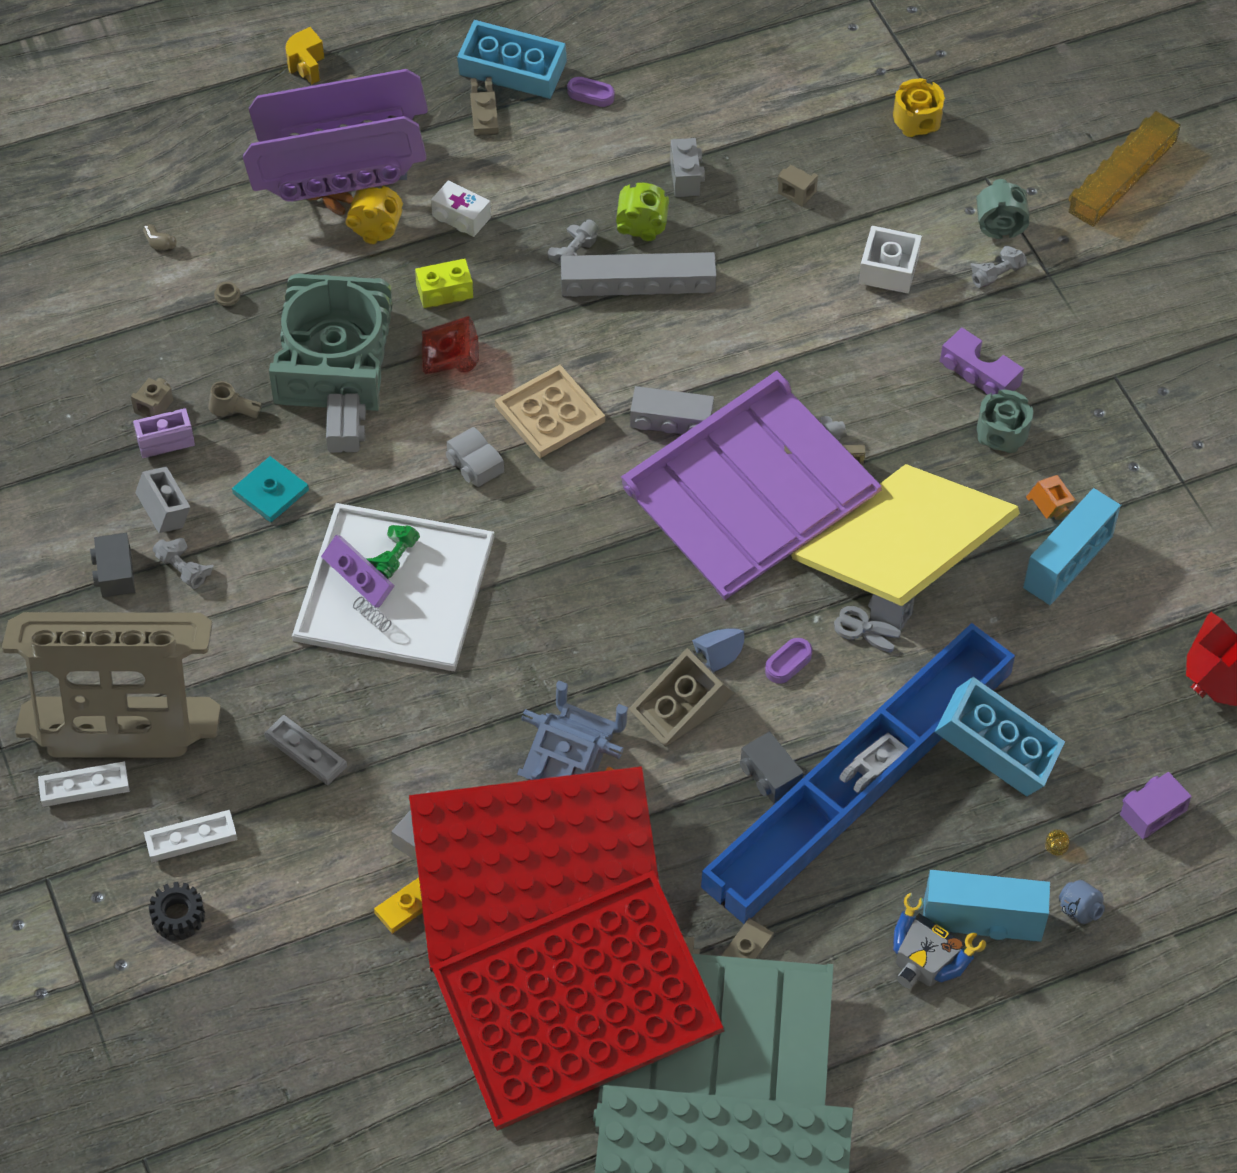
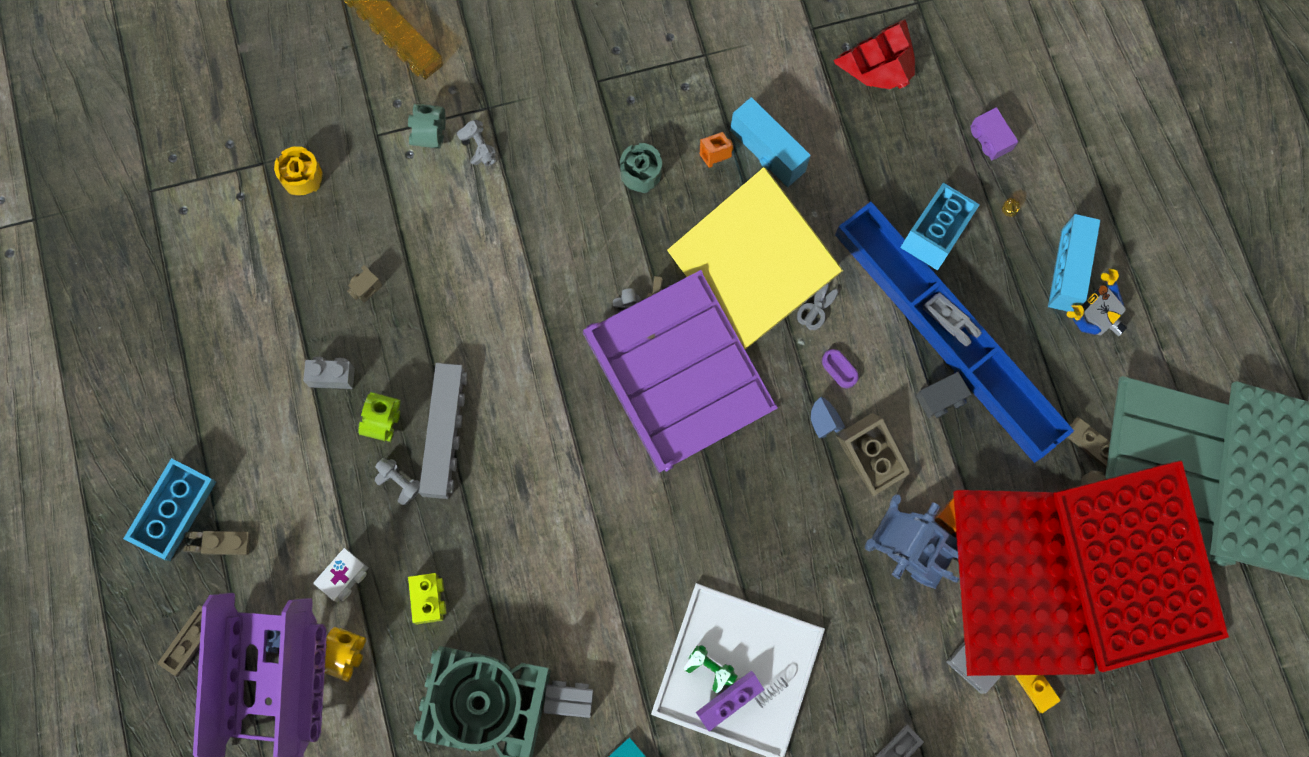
camera: 85 degrees left, 20 degrees up
yellow brick [286,27,324,85] -> none
clear red slope [422,316,479,374] -> none
light grey brick [446,427,504,487] -> none
tan plate [495,365,605,458] -> none
medium lavender tile [567,77,615,107] -> none
light grey brick [630,386,714,434] -> none
white brick [859,226,922,294] -> none
medium lavender arch [940,328,1024,395] -> none
sand blue head [1059,880,1105,924] -> none

